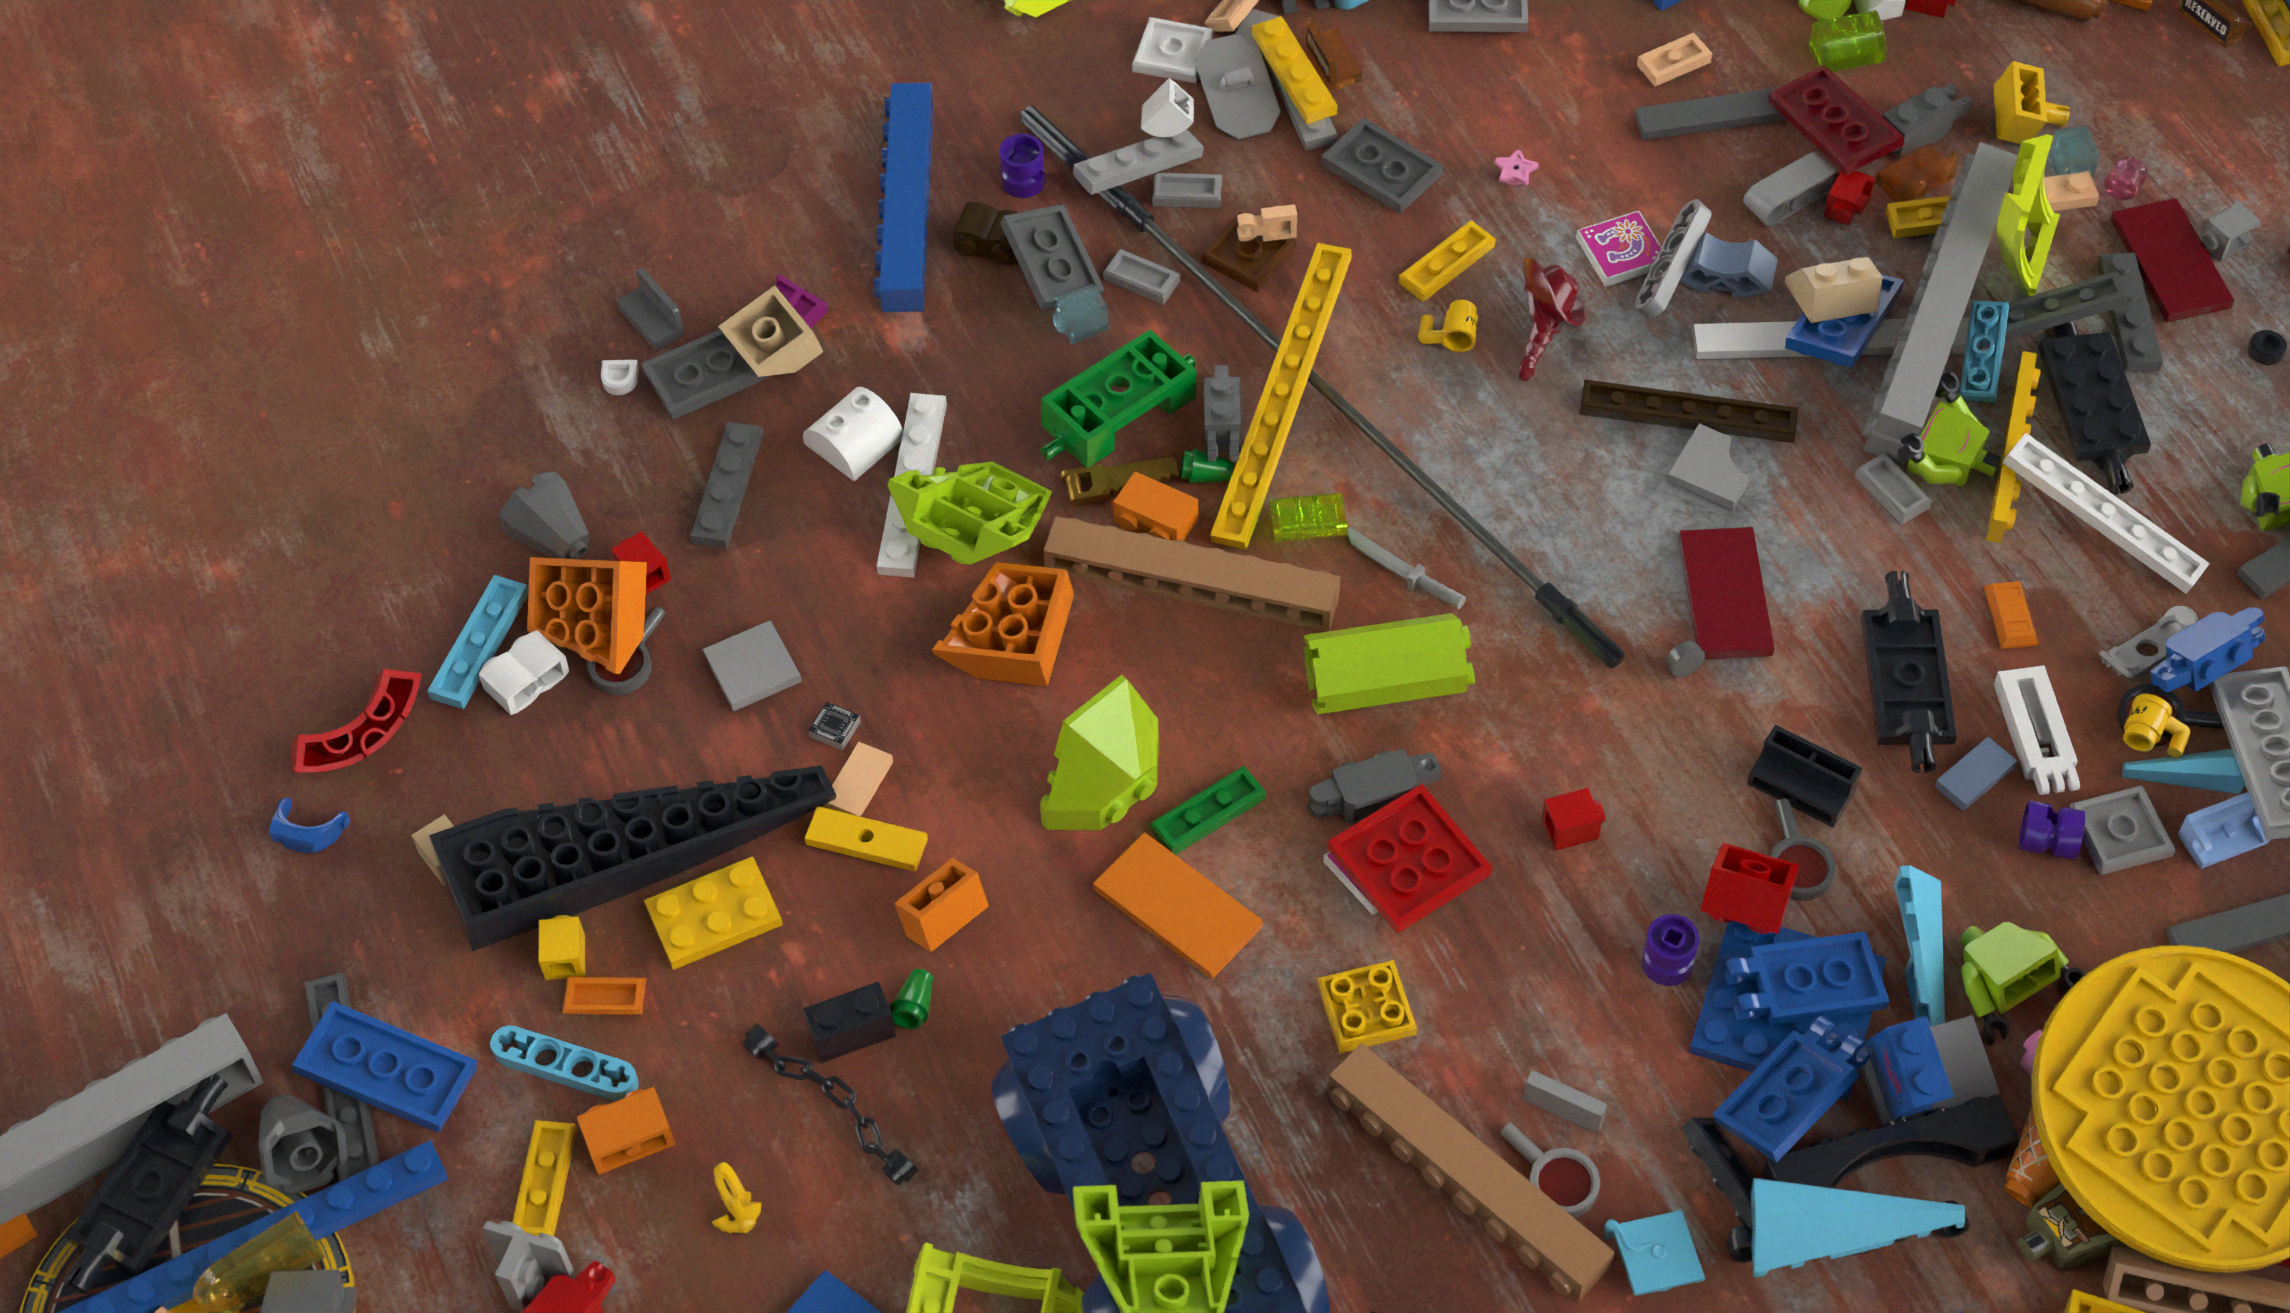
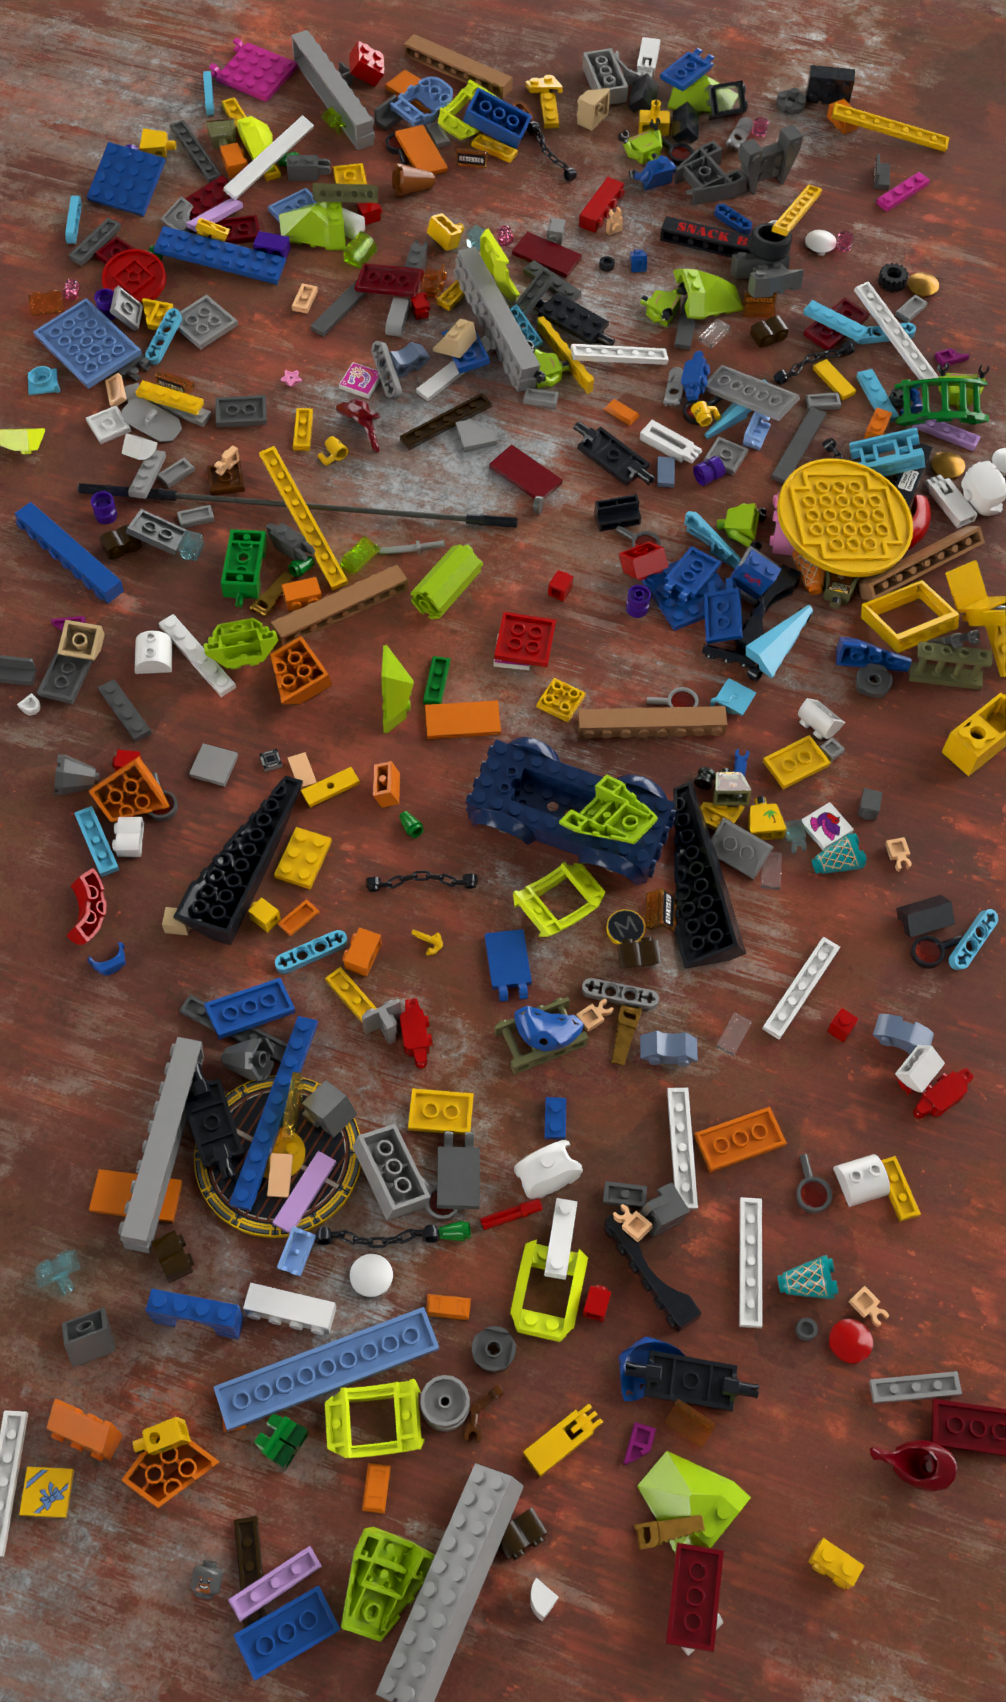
camera: 50 degrees left, 5 degrees up
black brick [803,981,896,1064] -> none
dark grey hinge [1308,748,1441,825] -> none
light grey tile [1523,1071,1607,1134] -> none

